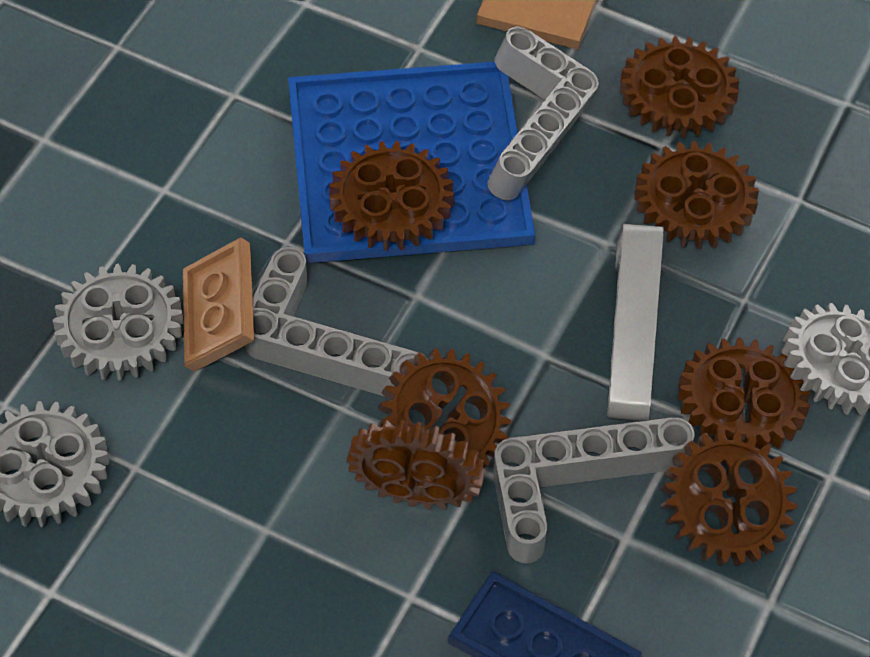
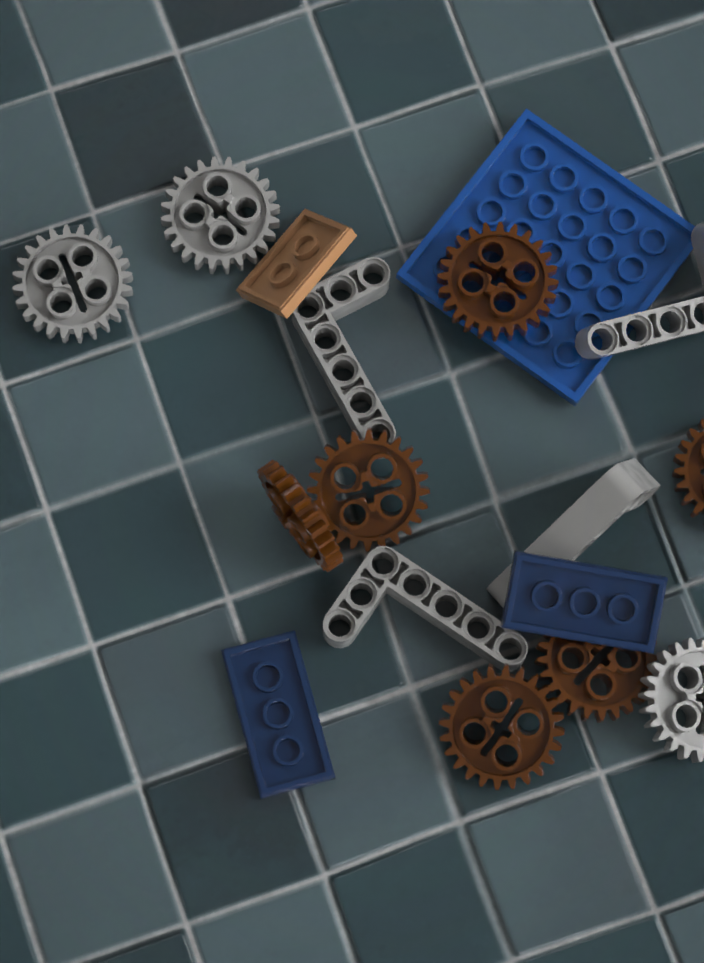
camera: 40 degrees right, 20 degrees up
none -> dark blue tile [501,550,668,654]

